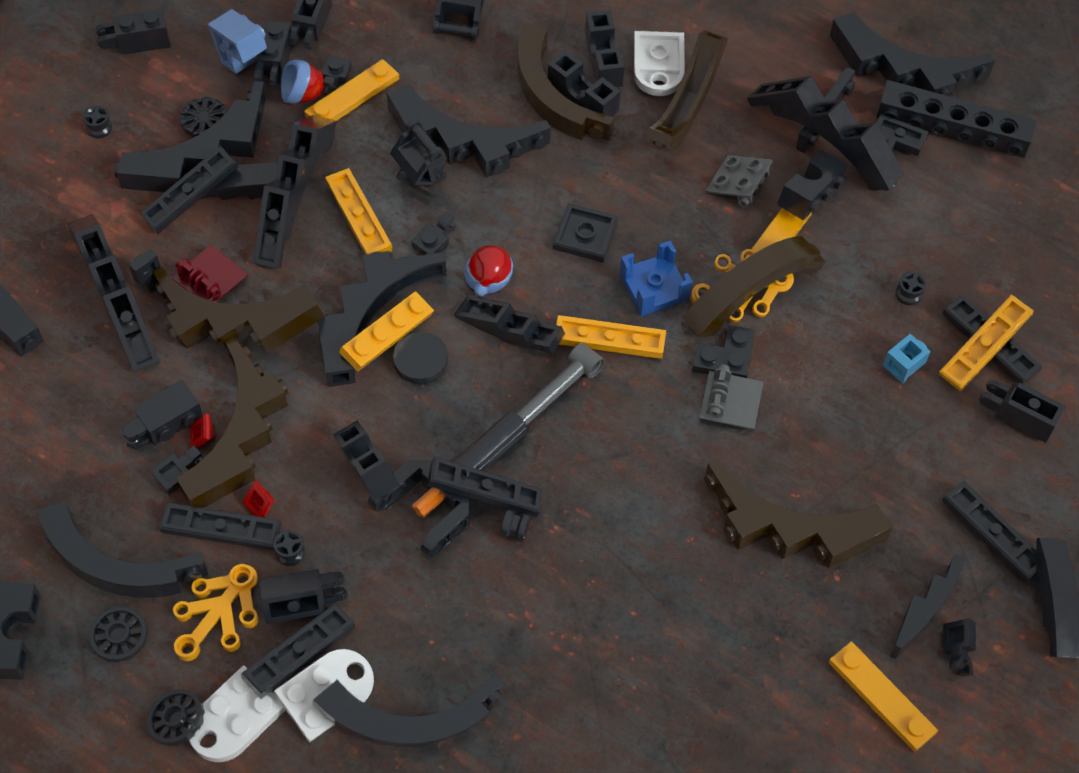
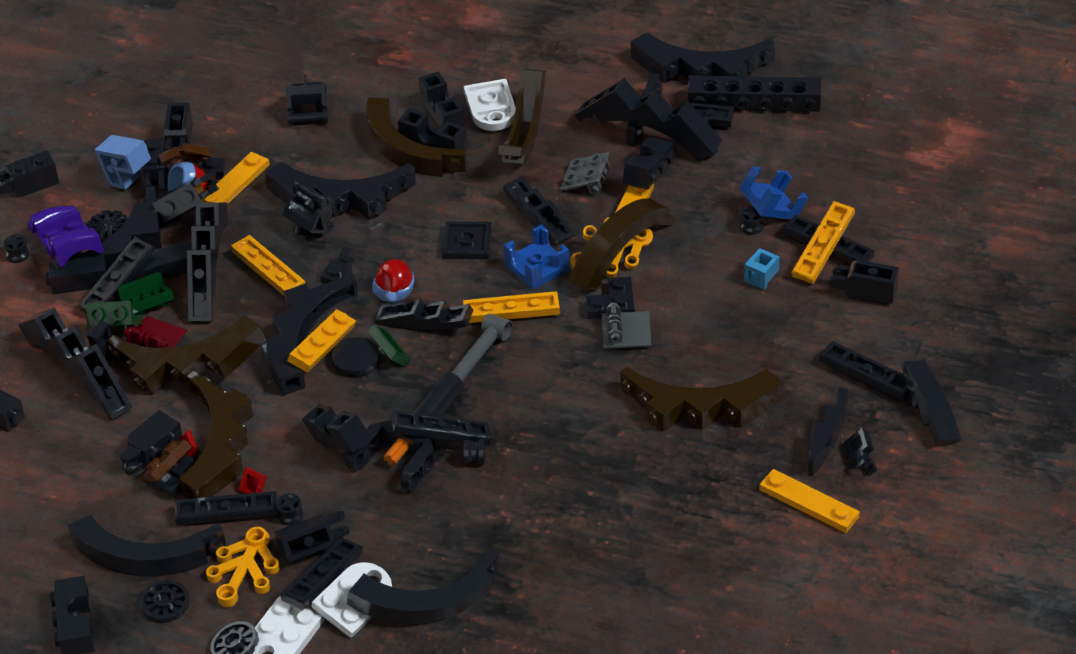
camera: 10 degrees left, 15 degrees down
none -> dark purple piece [27,205,104,267]
none -> dark green bracket [86,301,143,331]
none -> dark green bracket [117,272,174,315]
none -> reddish brown plate [139,440,191,483]
none -> black hinge [152,172,219,223]
none -> reddish brown plate [159,143,212,167]
none -> dark green plate [368,325,411,367]
none -> black slope [503,176,575,245]
none -> blue panel [740,166,809,220]

